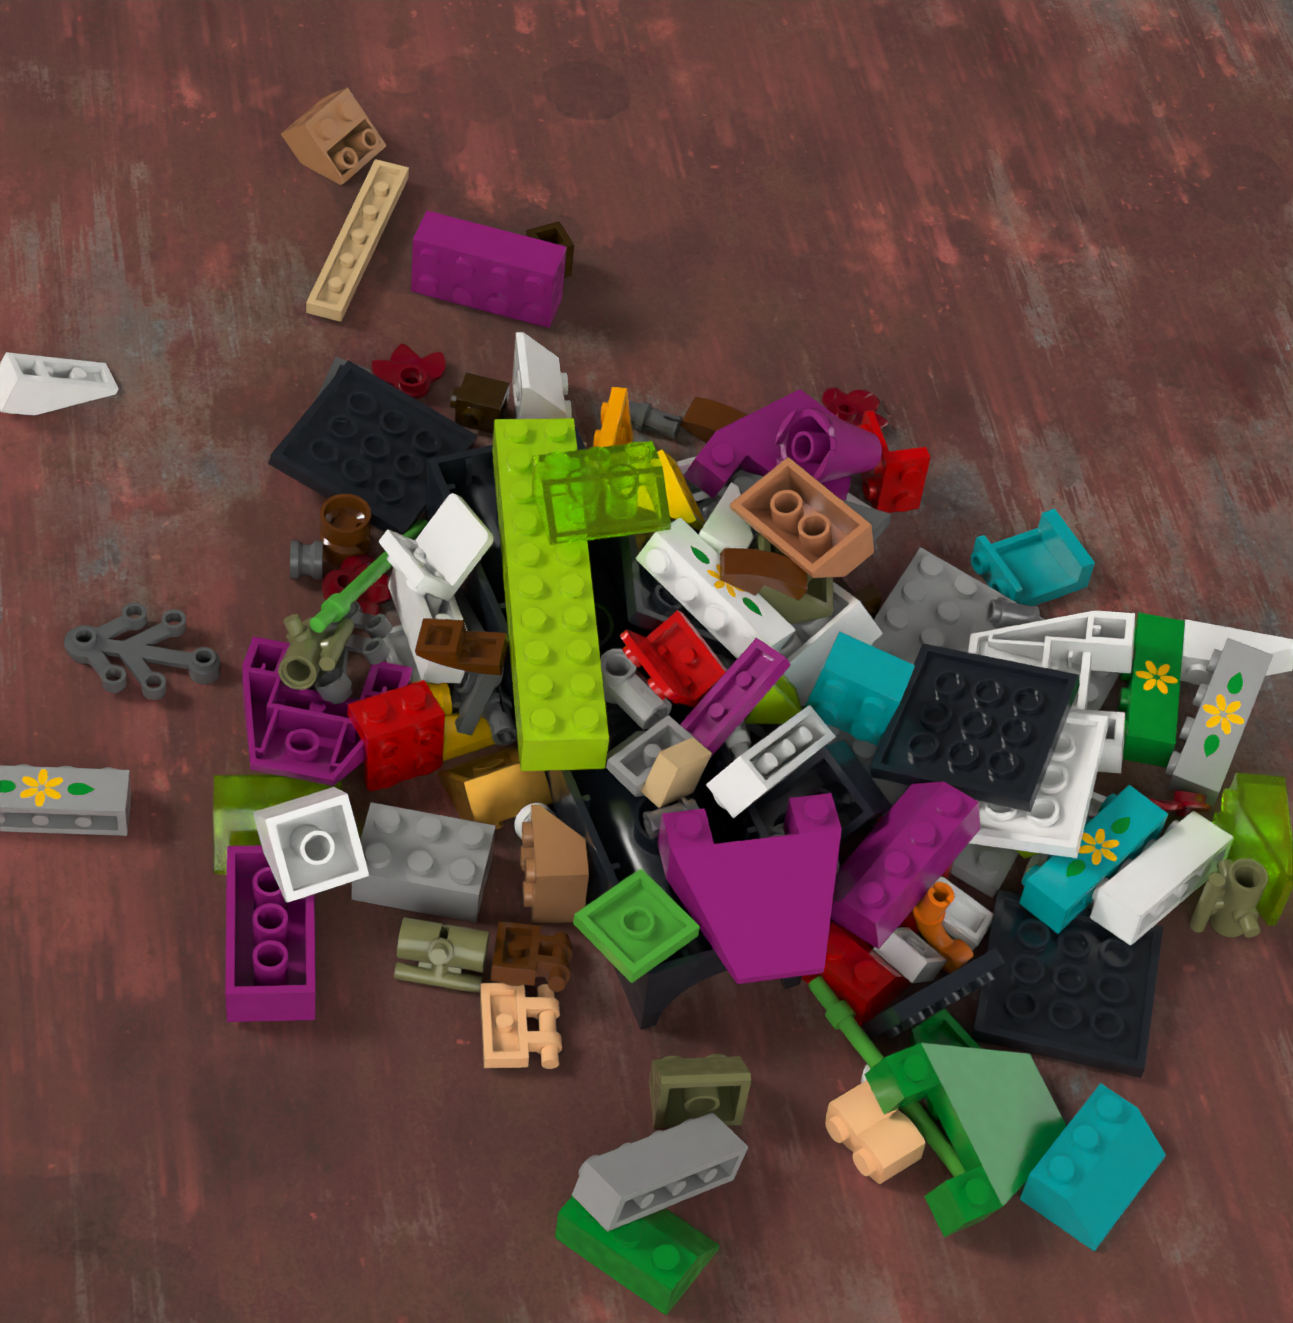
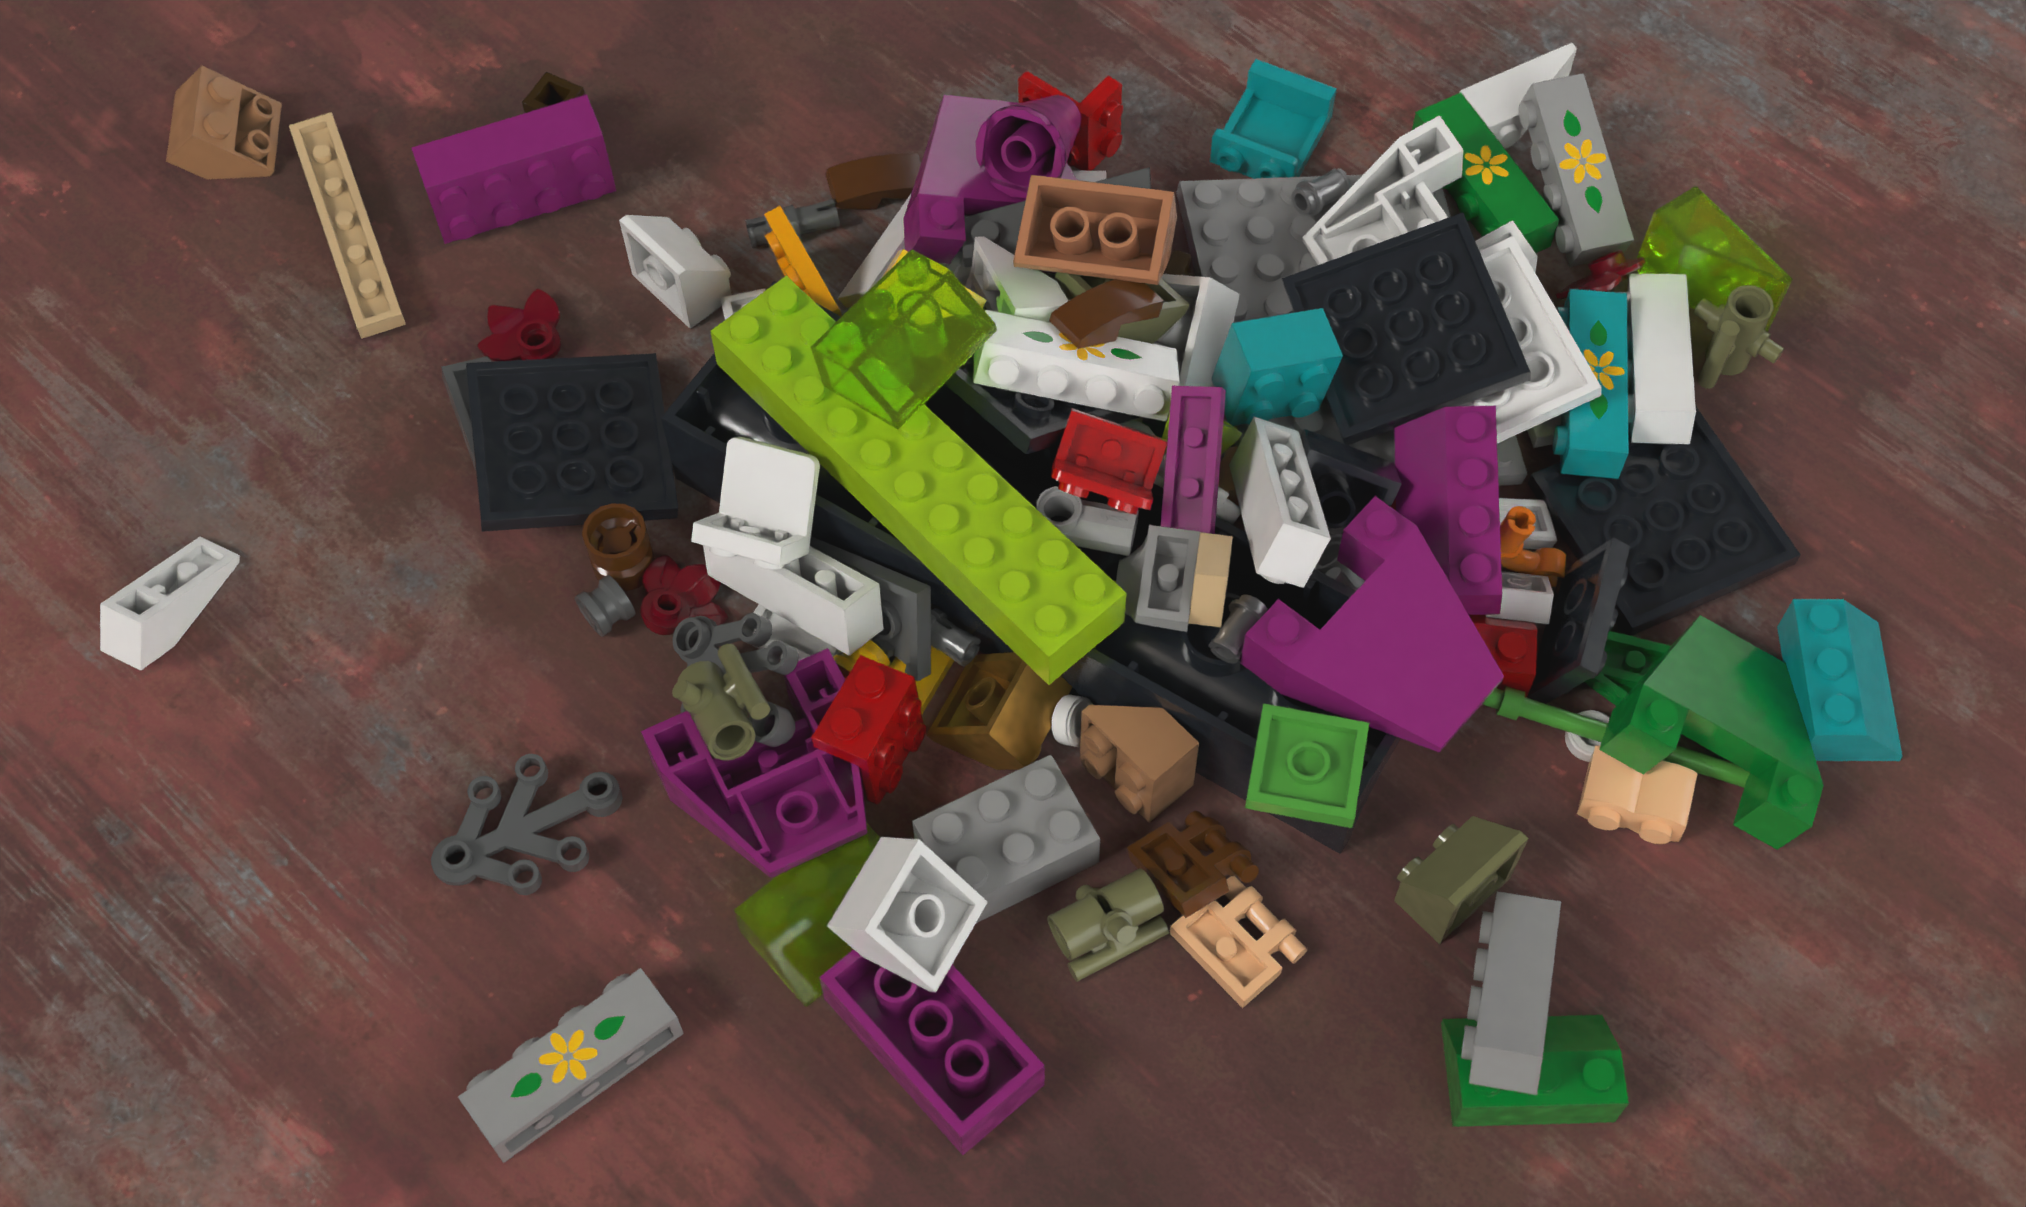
camera: 30 degrees left, 10 degrees up
bright green bar [310,519,429,633] -> none
reddish brown slope [415,618,509,675] -> none
dark brown brick [450,372,510,434] -> none
dark red plate [821,387,889,430] -> none

